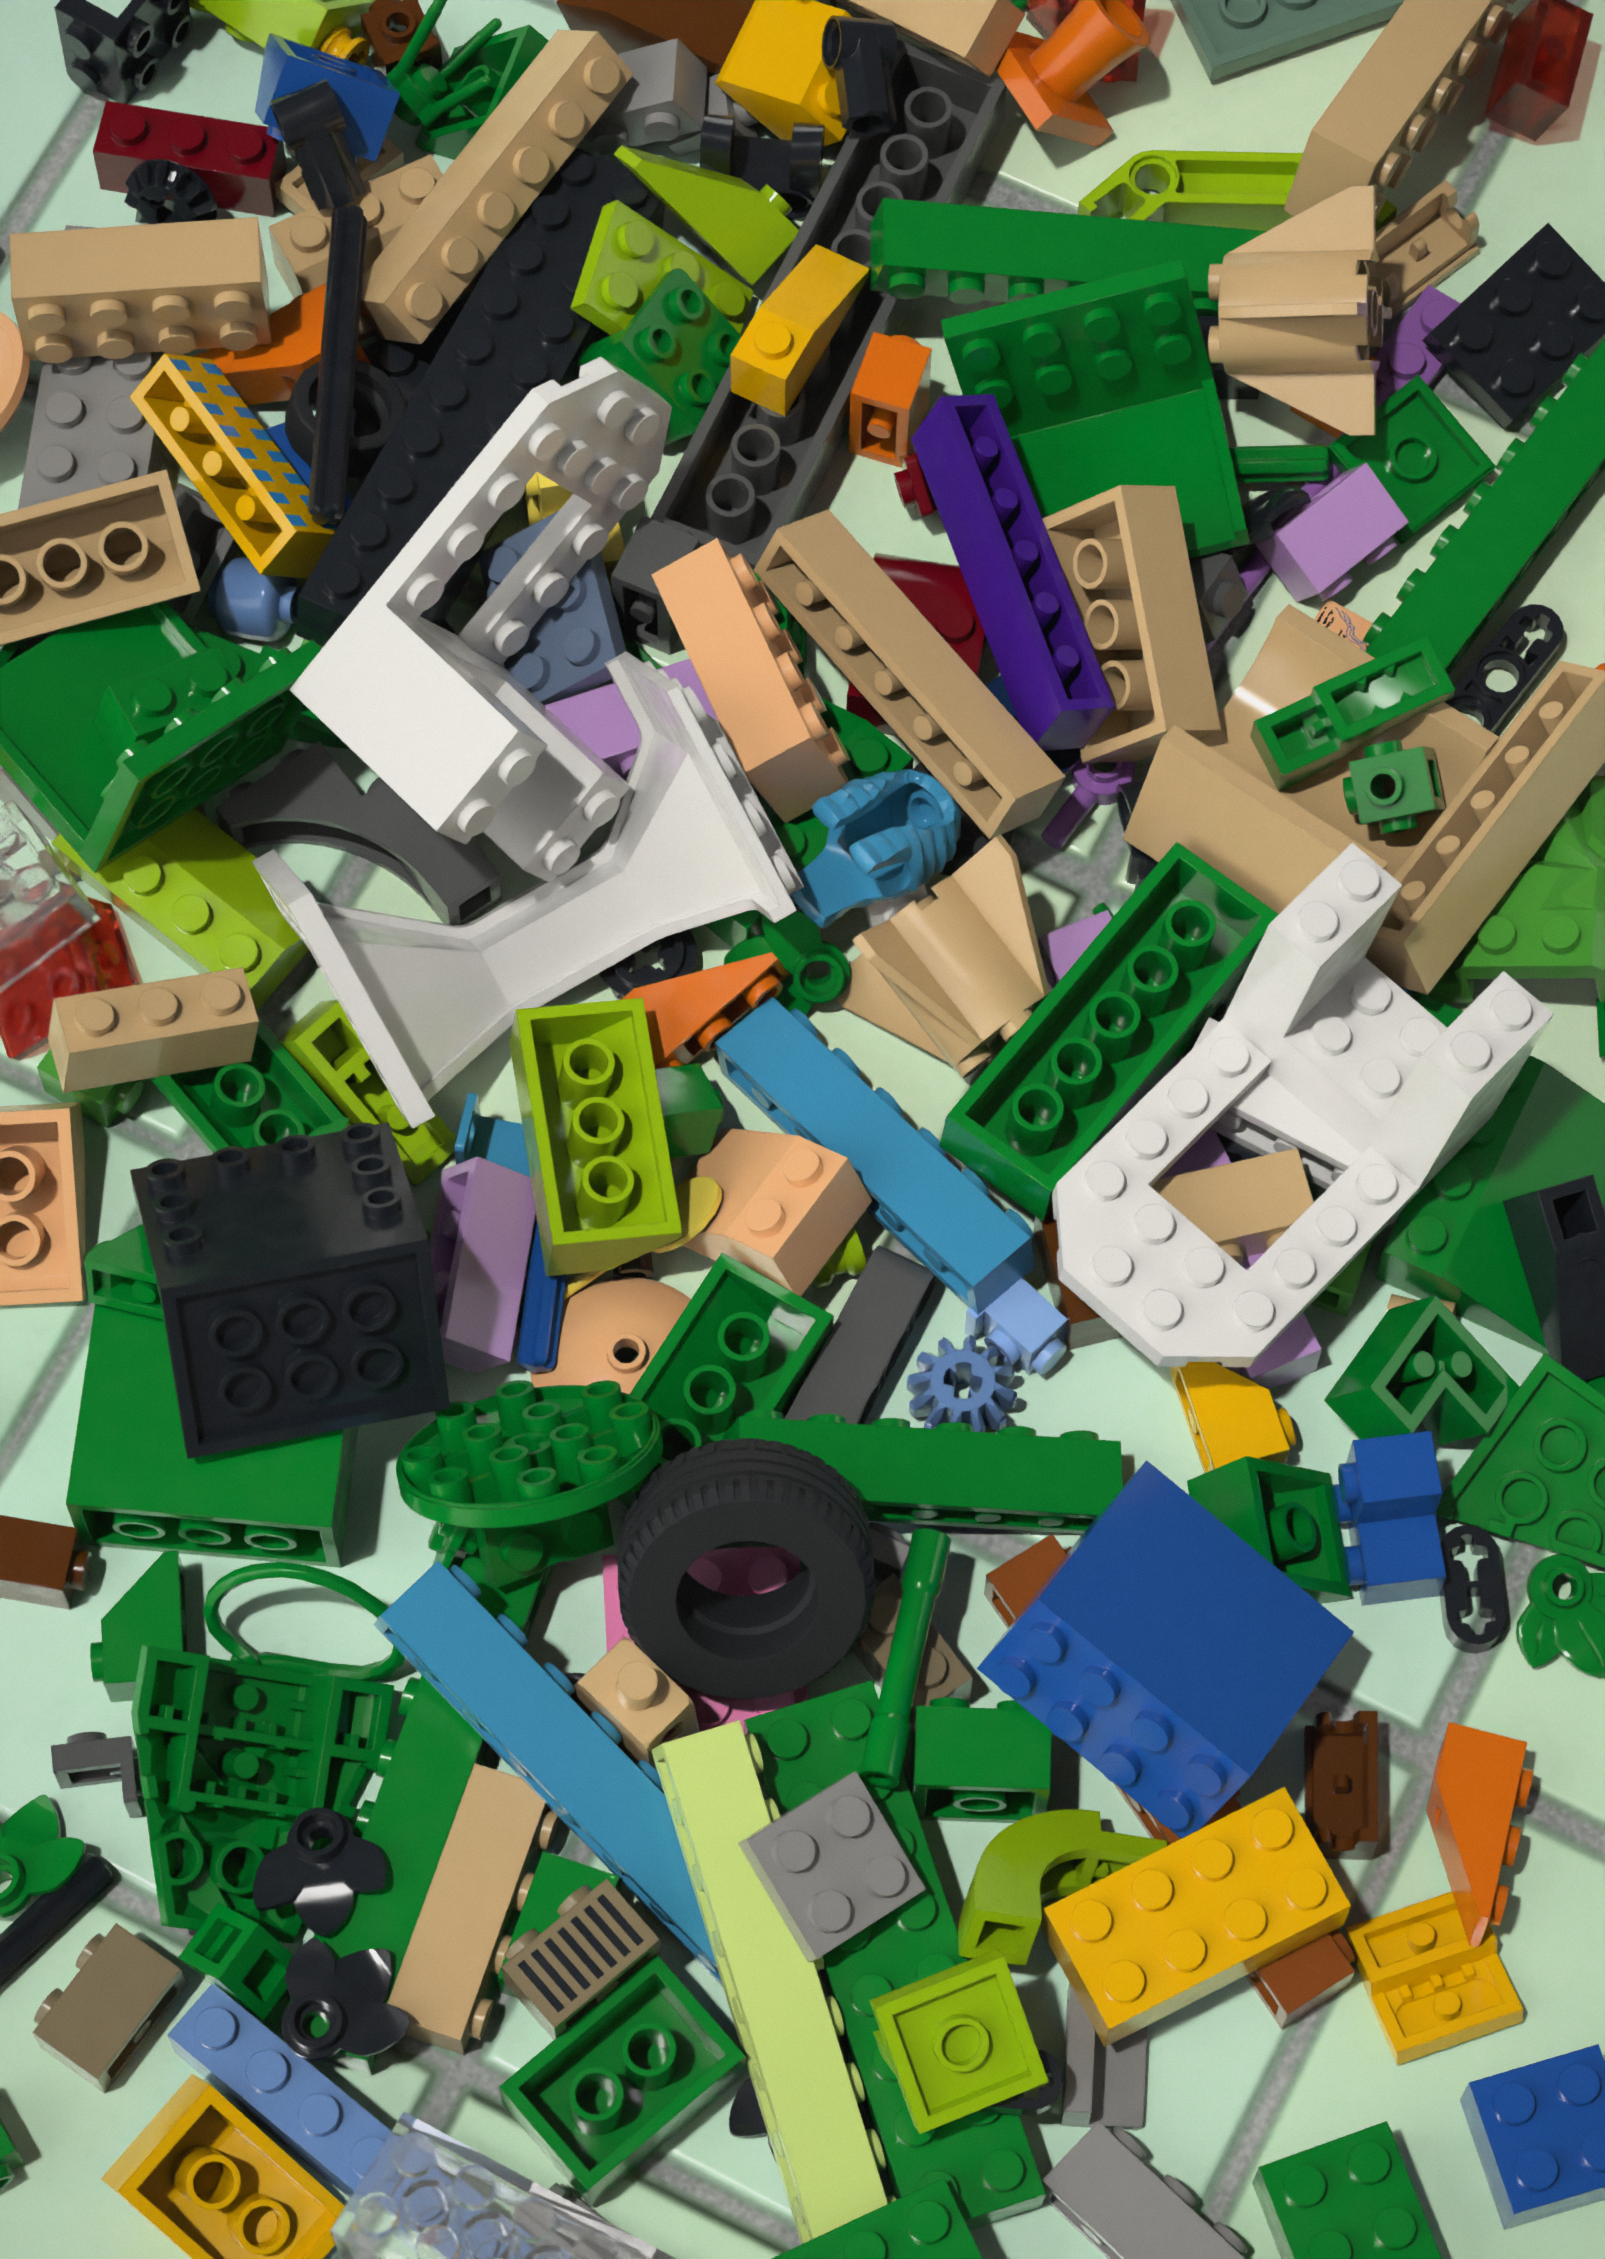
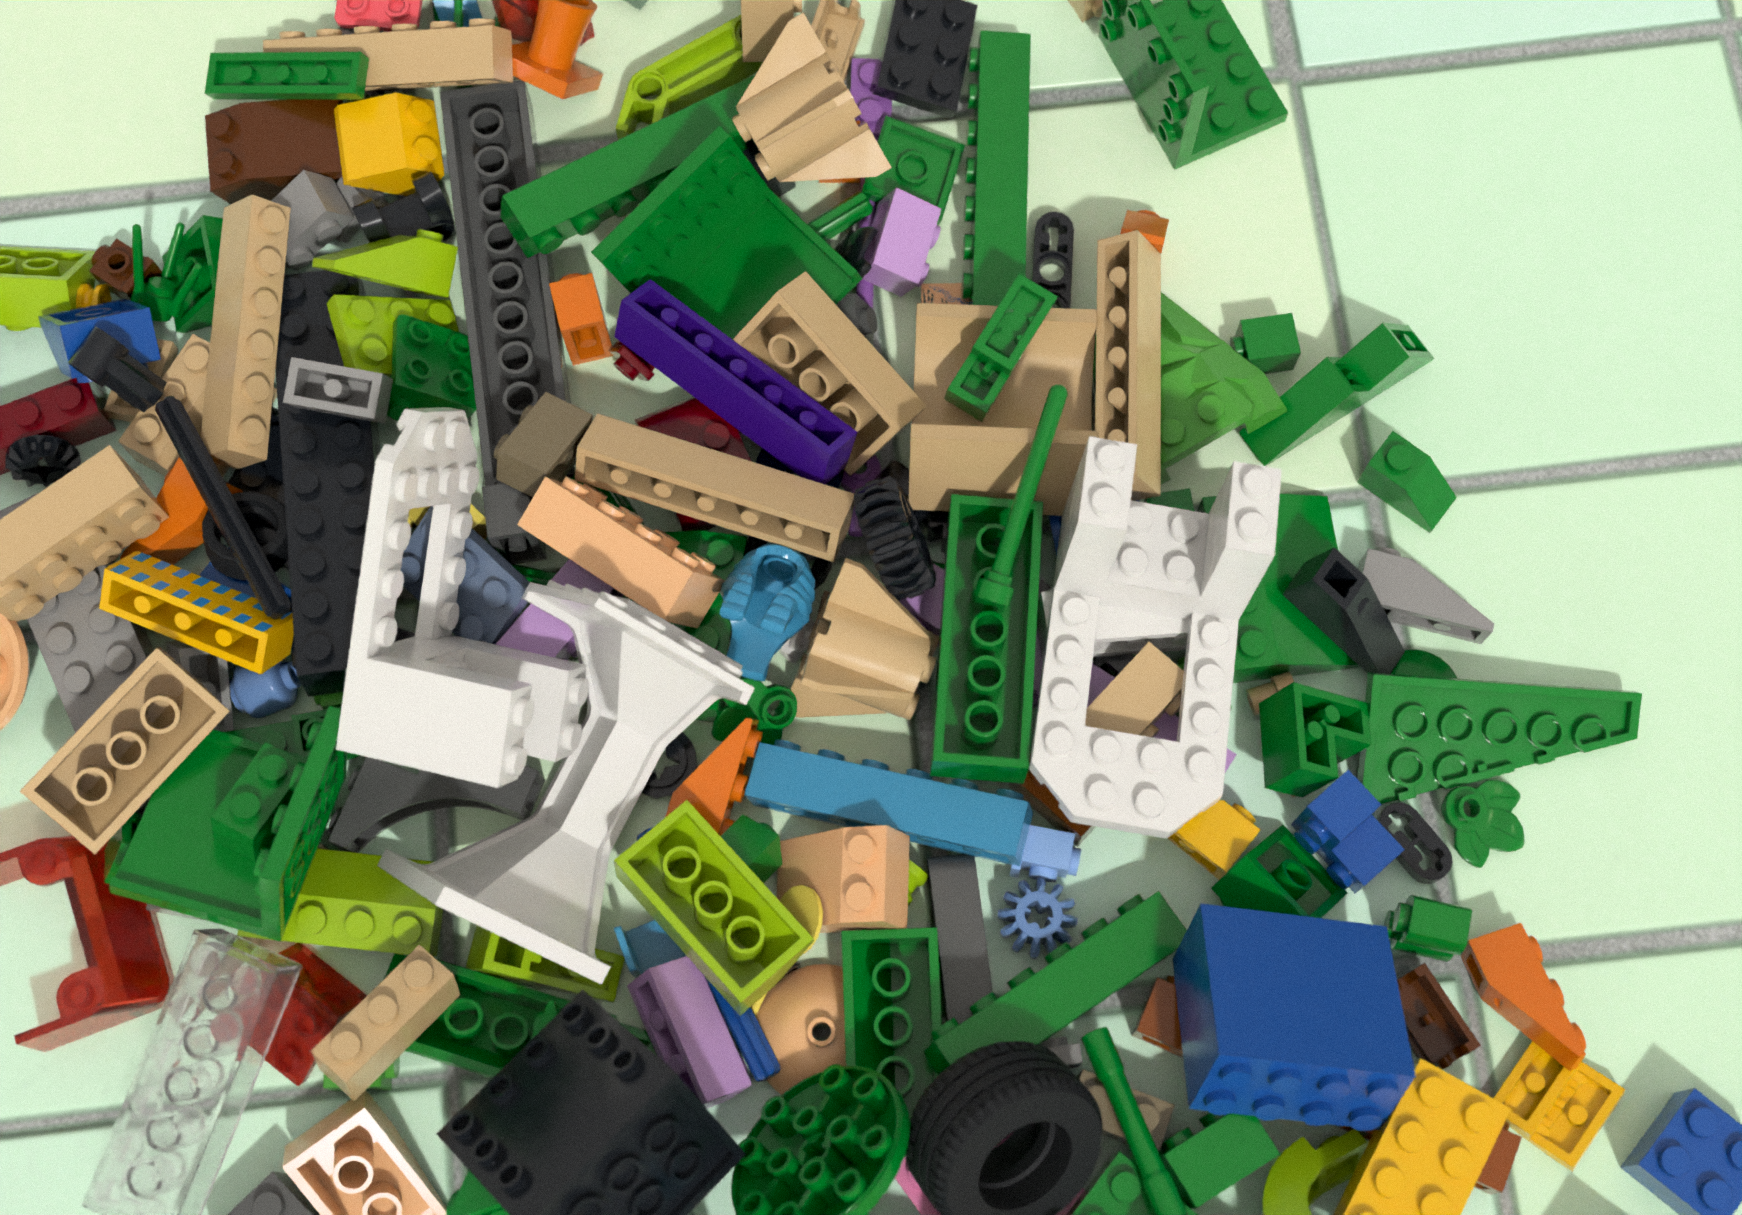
camera: 30 degrees left, 5 degrees up
yellow slope [730,244,870,417] -> none
black piece [821,15,897,138] -> none
green brick [1343,740,1445,835] -> none
none -> light grey brick [283,357,393,424]
none -> dark tan brick [494,392,593,497]
none -> black gear [853,476,936,600]
none -> green piece [973,384,1068,607]
none -> green brick [1384,895,1472,962]

